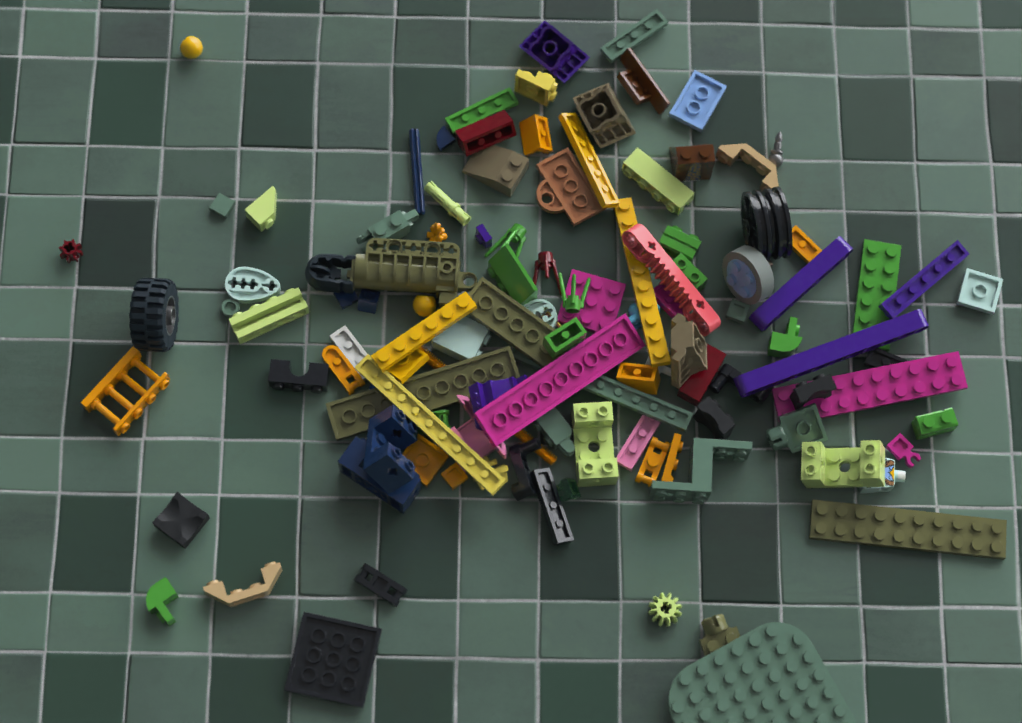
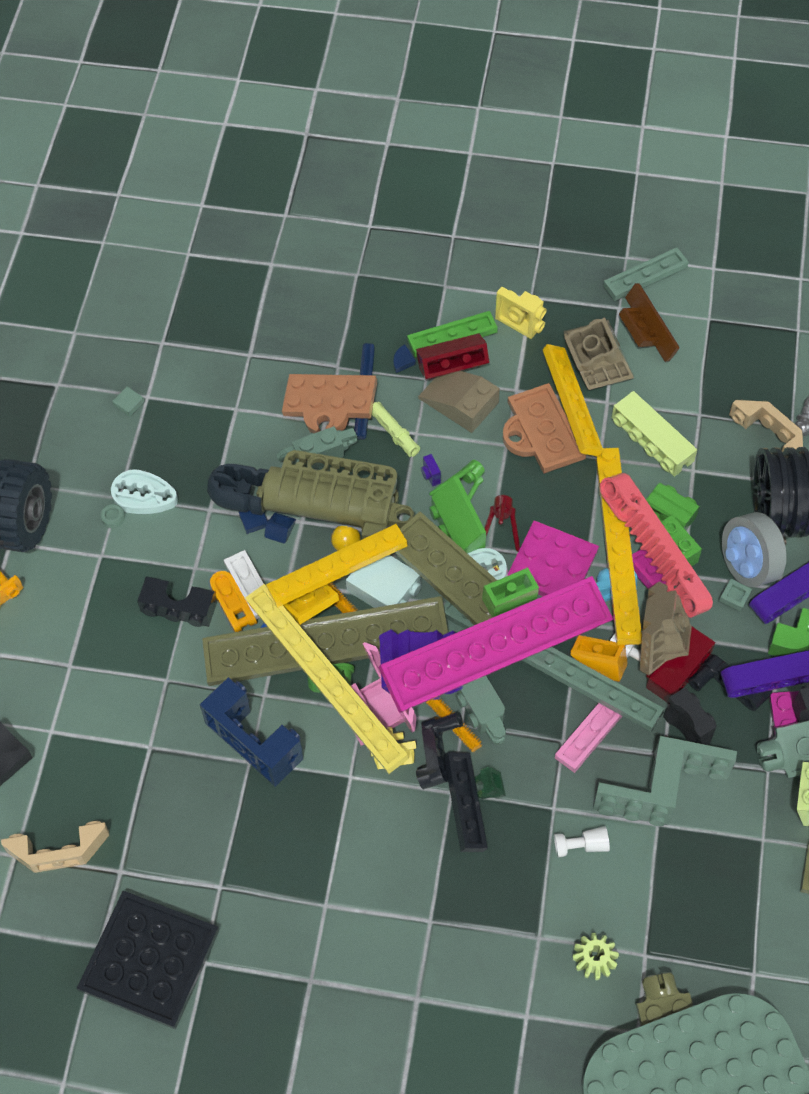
camera: 15 degrees right, 10 degrees down
yellow piece [180,36,203,59] -> none
yellowish green brick [229,287,309,344] -> none
yellowish green slope [245,186,277,232] -> none
black plate [354,563,408,607] -> none
dark blue plate [363,405,418,494] -> none
light orange plate [402,433,449,487] -> none
light orange plant [427,223,447,242] -> none
light orange plate [441,462,468,490] -> none
dark purple slope [519,20,590,83] -> none
light orange panel [519,114,553,156] -> none
bright green plant [558,272,591,313] -> none
yellowish green plate [571,401,619,487] -> none
light orange plate [635,436,671,487] -> none
light orange plate [661,433,684,482] -> none
light blue plate [669,70,727,132] -> none
reddish brown slope [669,144,715,182] -> none
none -> nougat plate [282,374,377,433]
none -> white piece [554,826,610,857]

